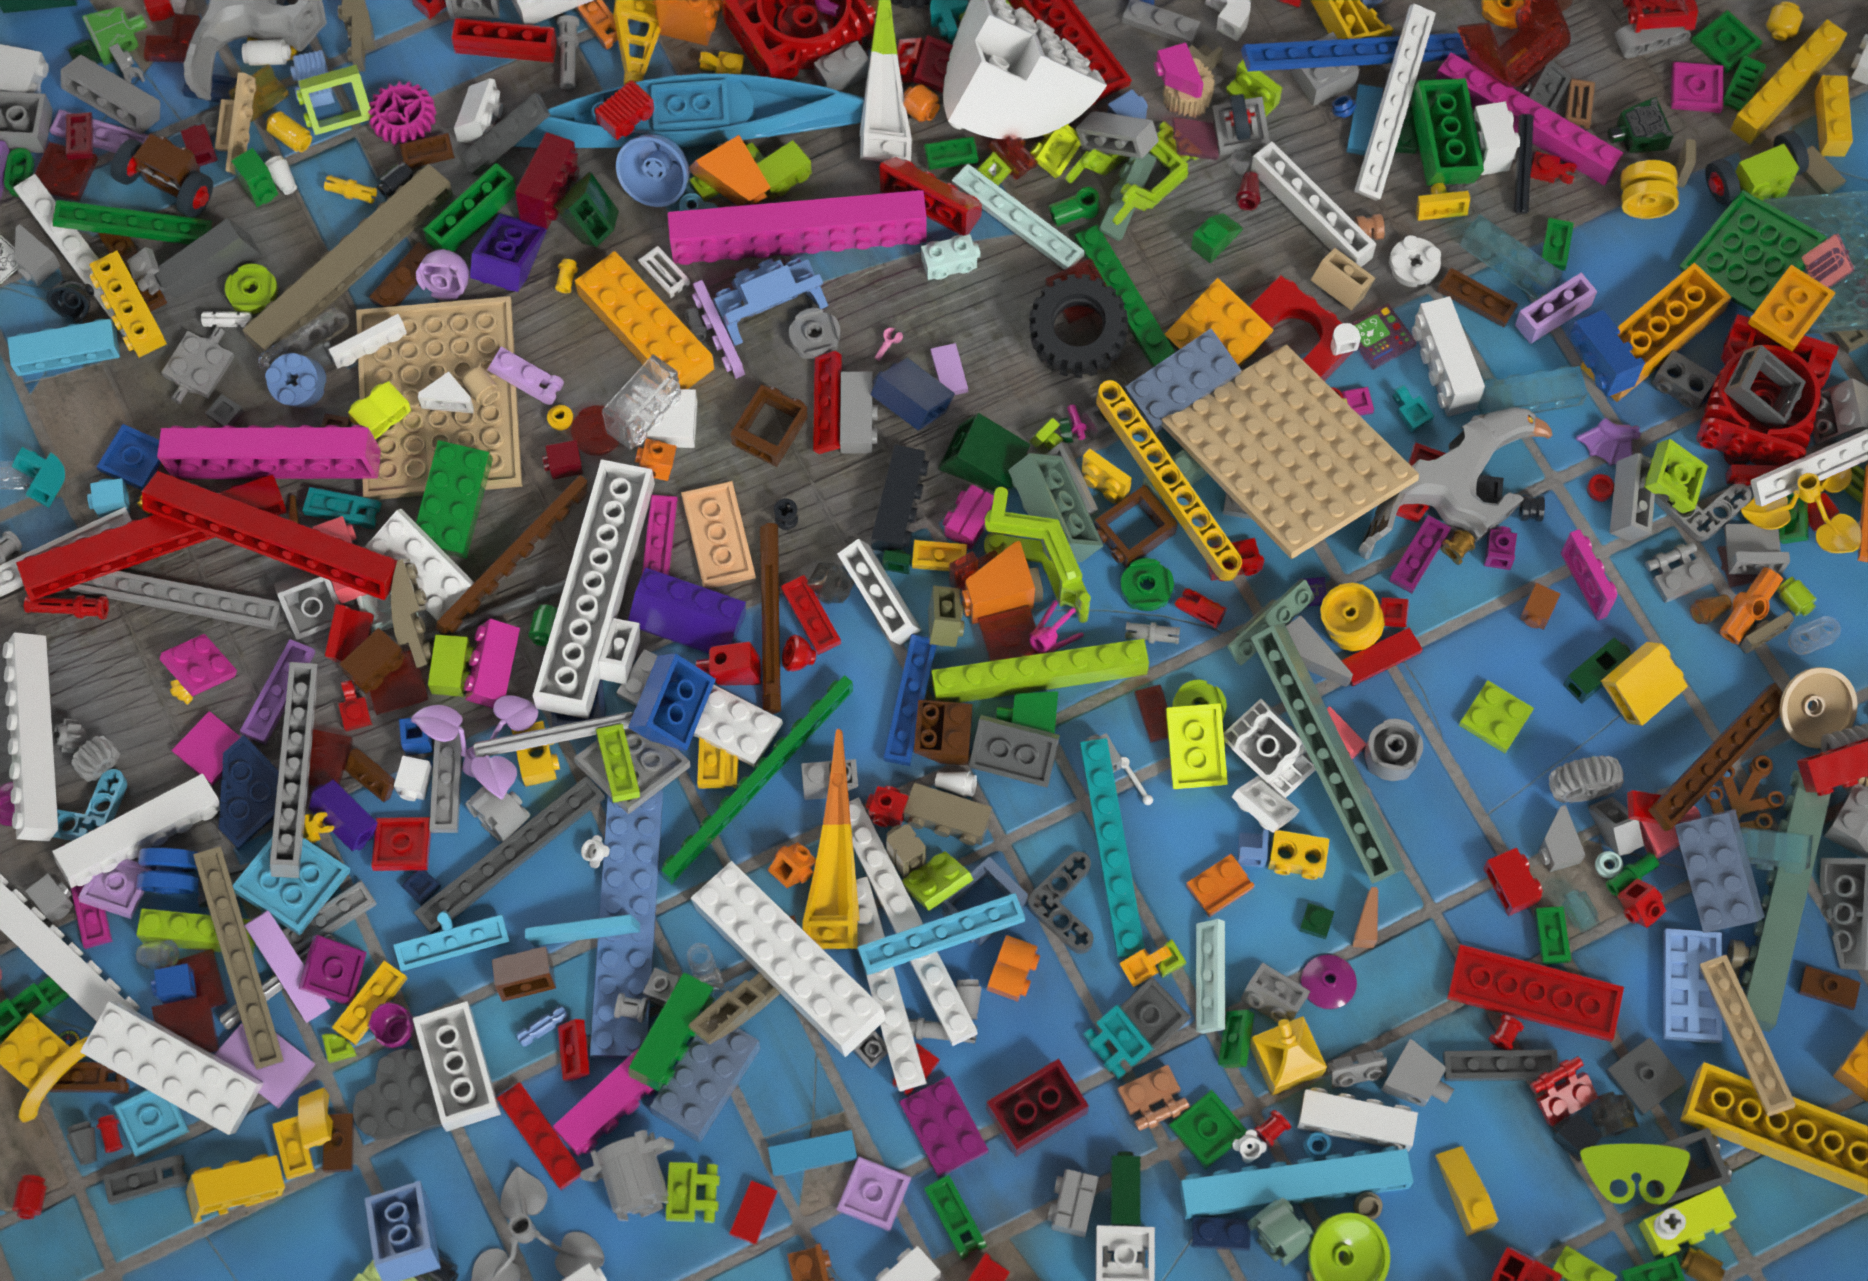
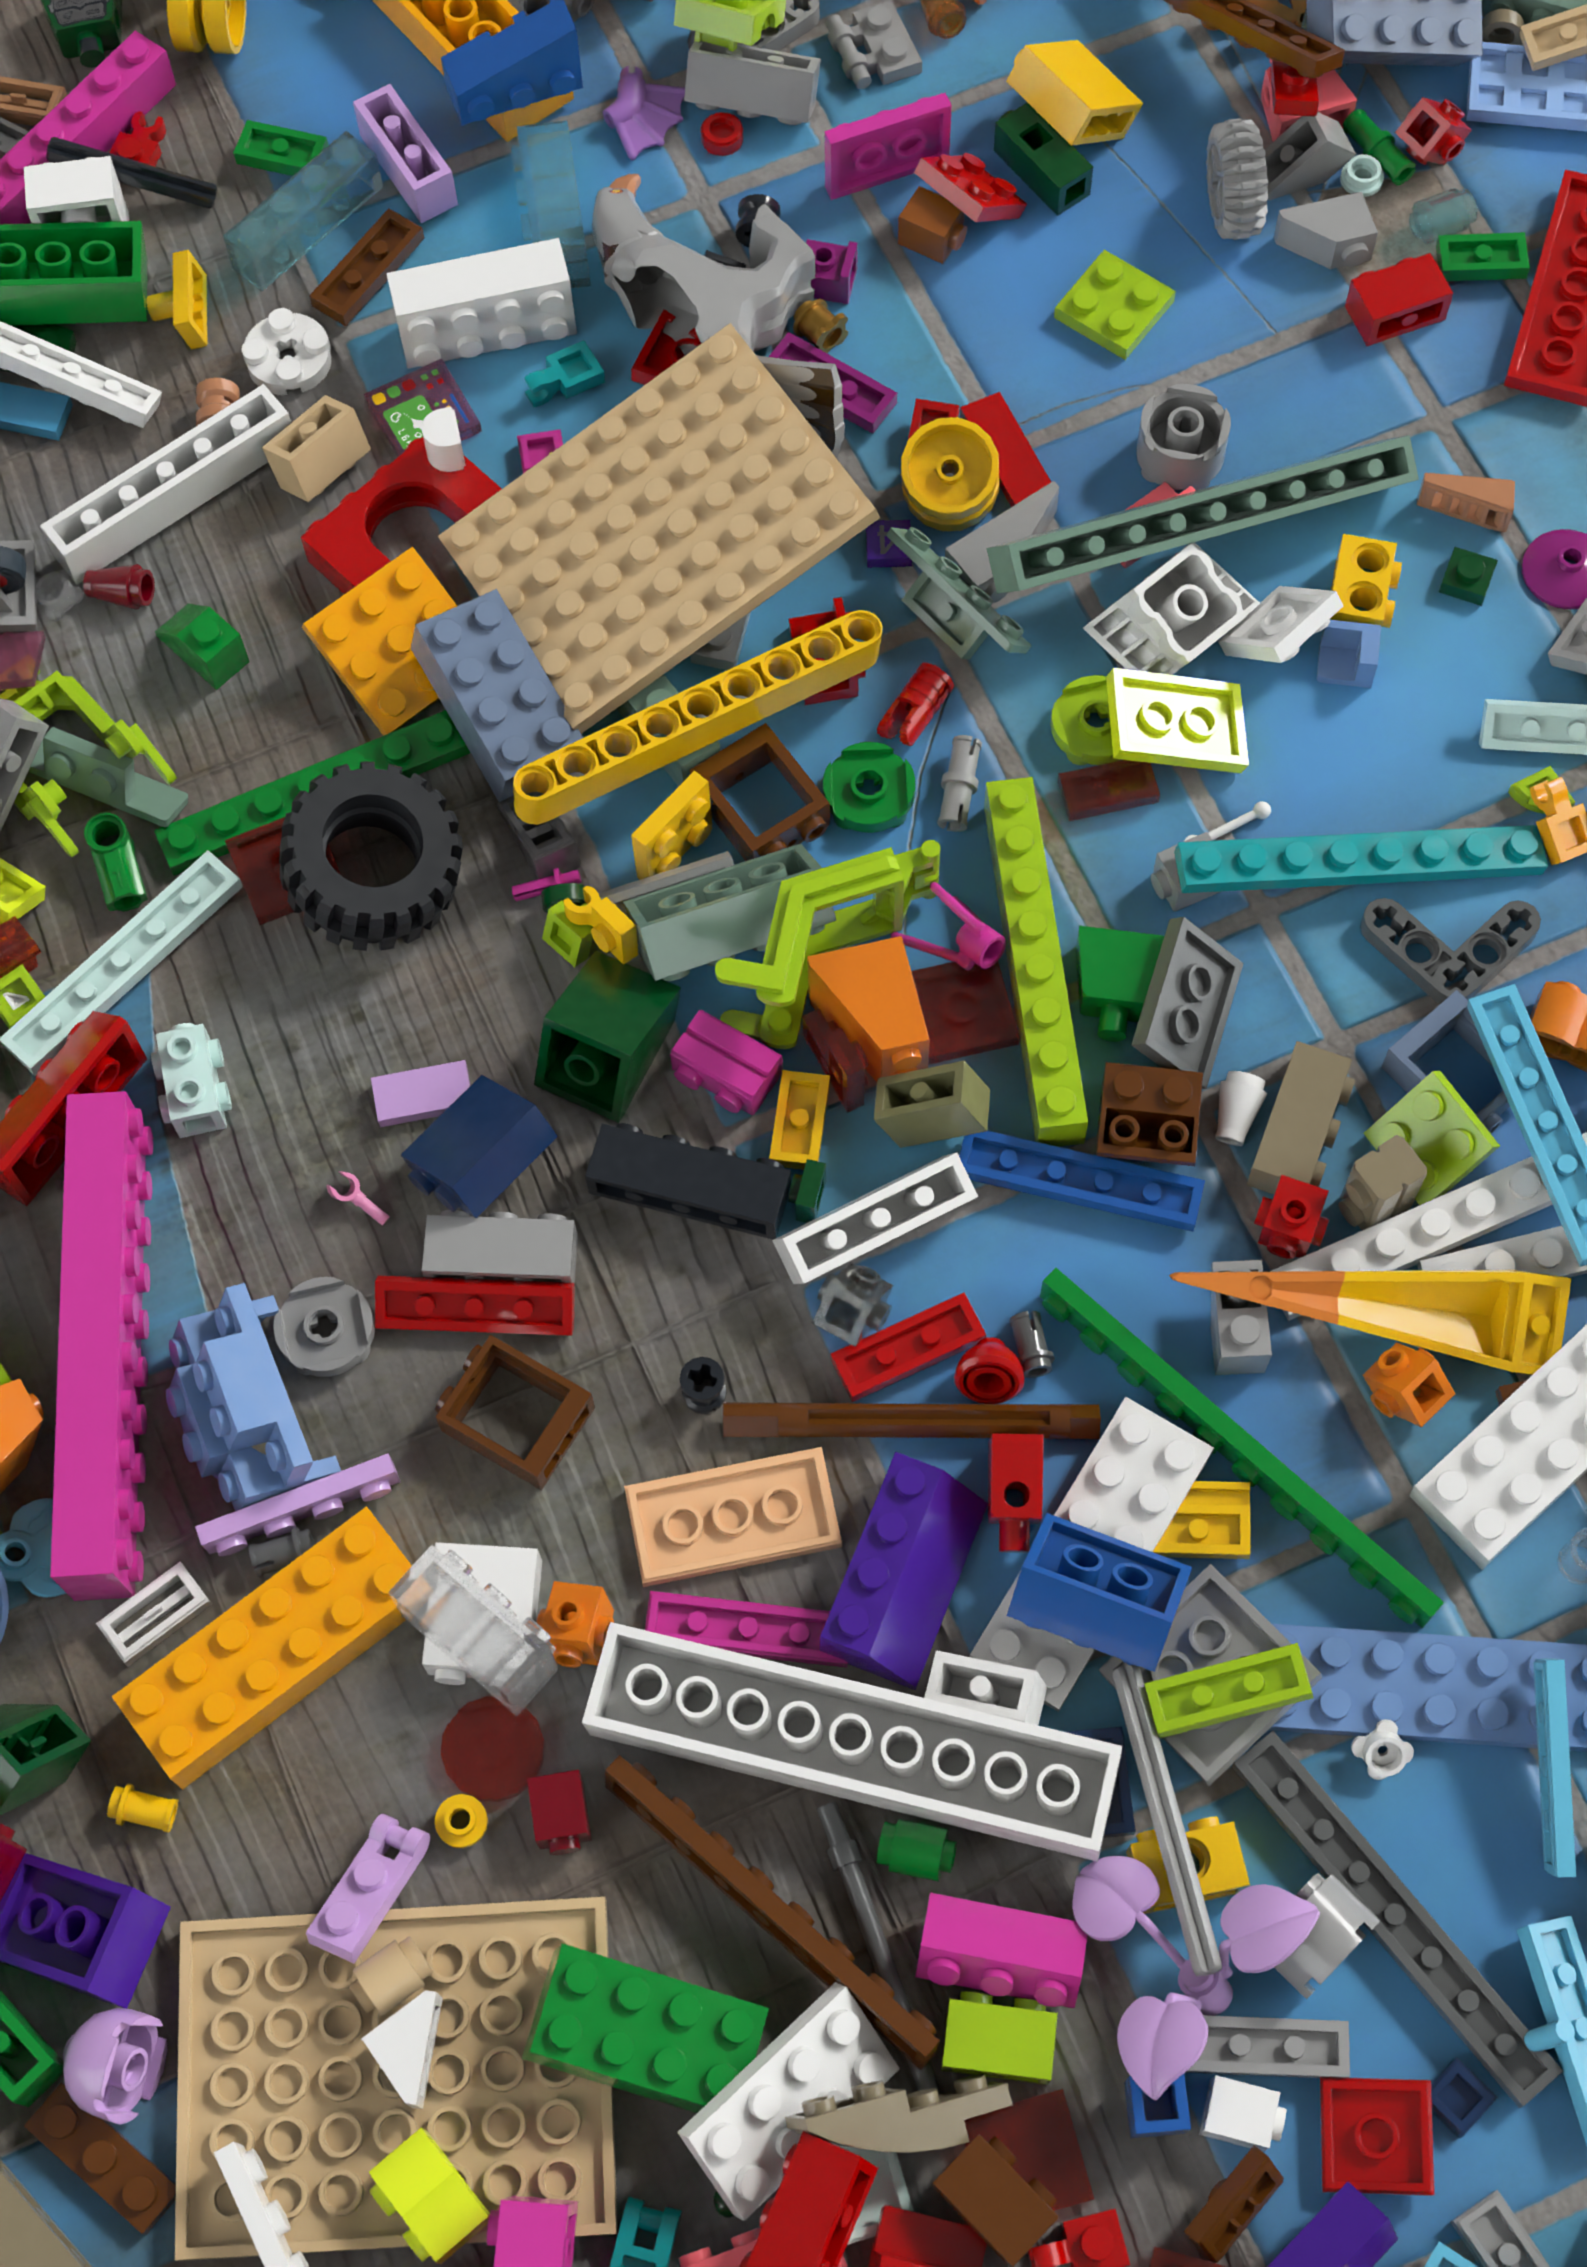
camera: 85 degrees left, 0 degrees up
orange plate [1186,854,1255,917] -> none
none -> yellow plate [563,885,638,965]
none -> red plate [914,153,1027,222]
none -> dark grey pin [1009,1311,1055,1378]

